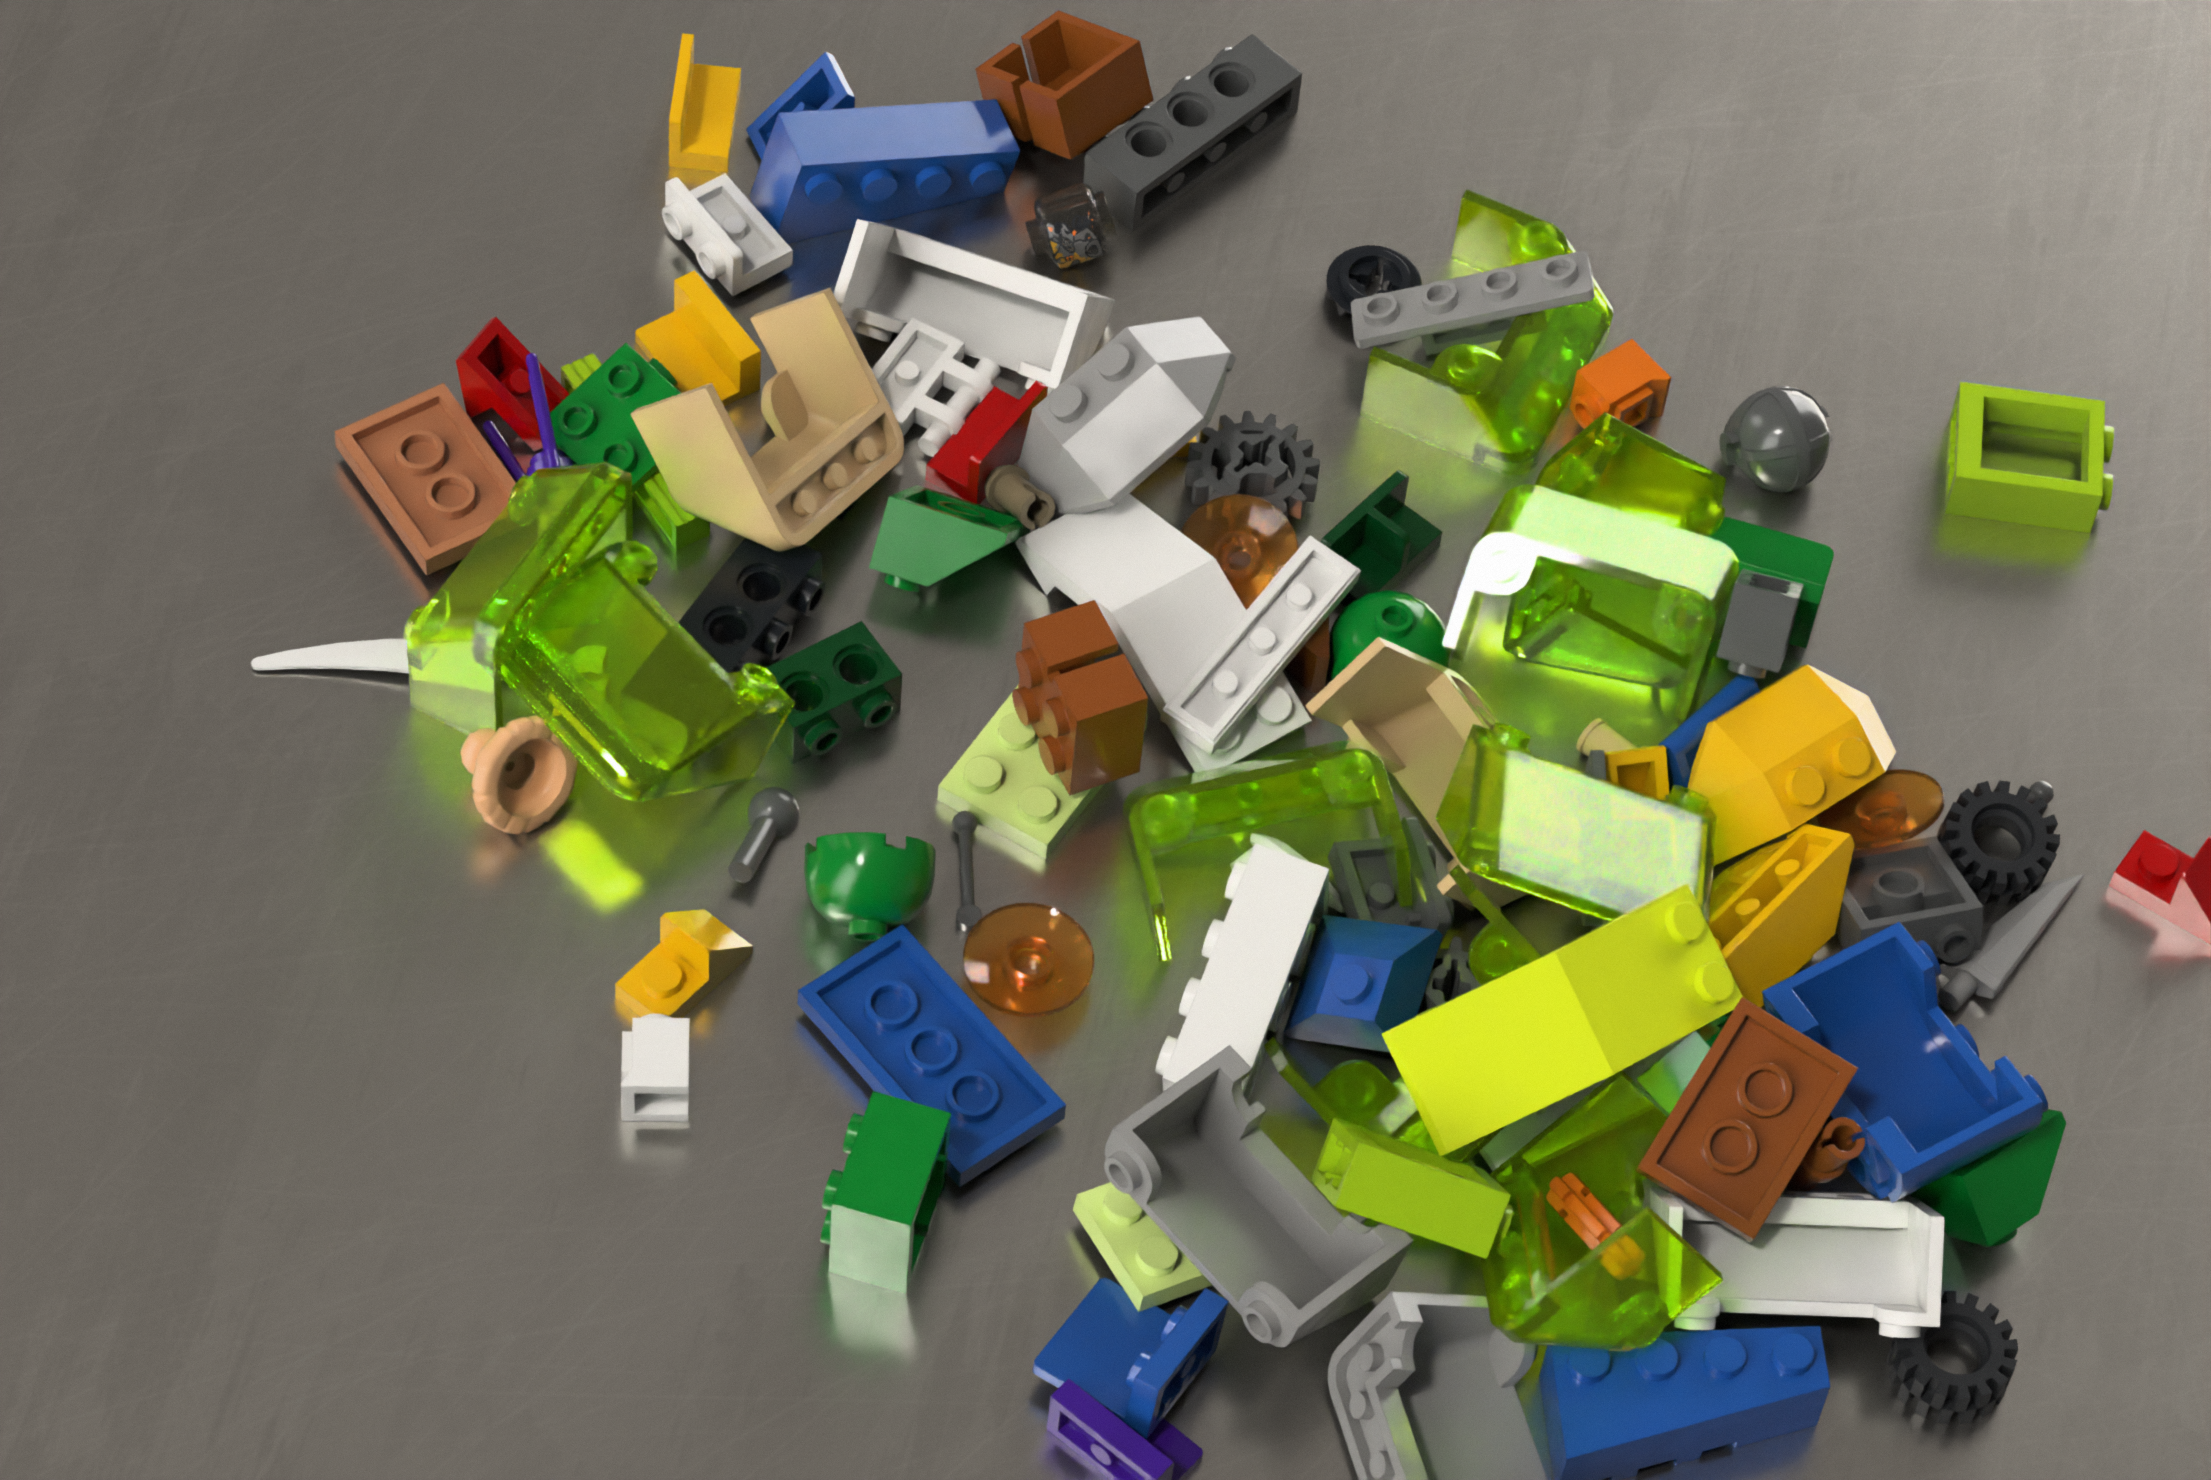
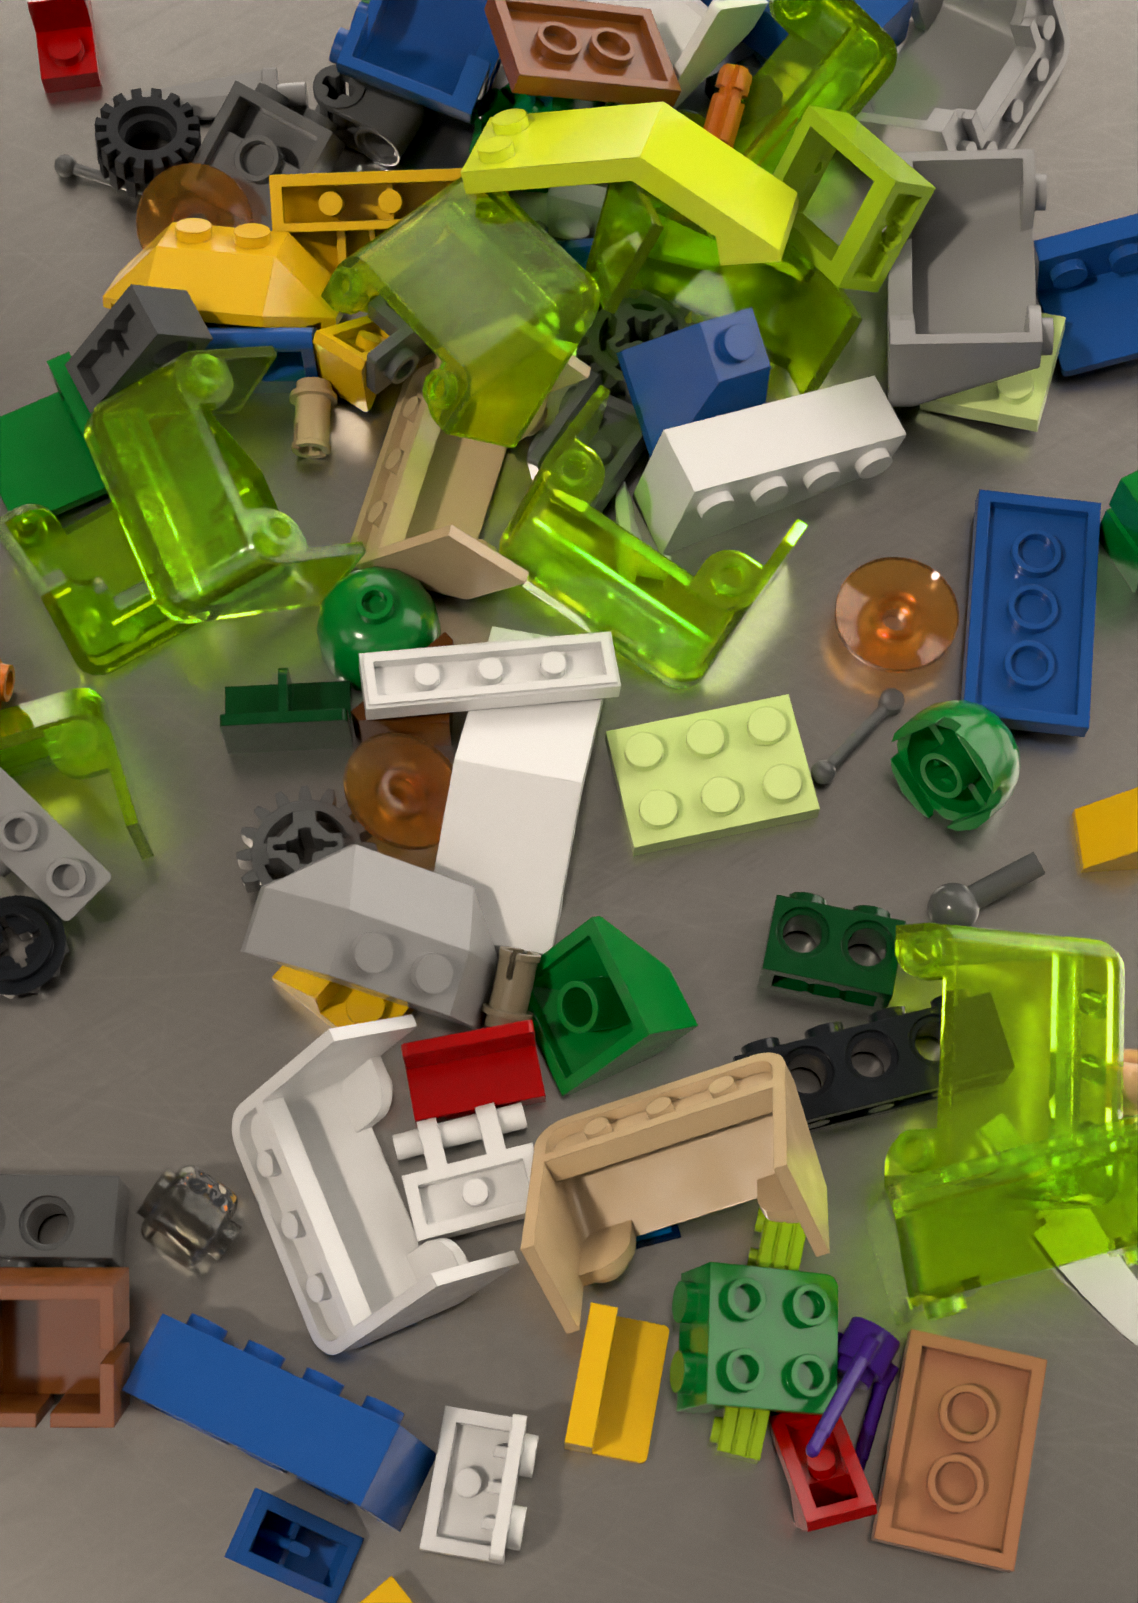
camera: 130 degrees left, 15 degrees up
dark orange piece [1012,600,1148,796] -> none

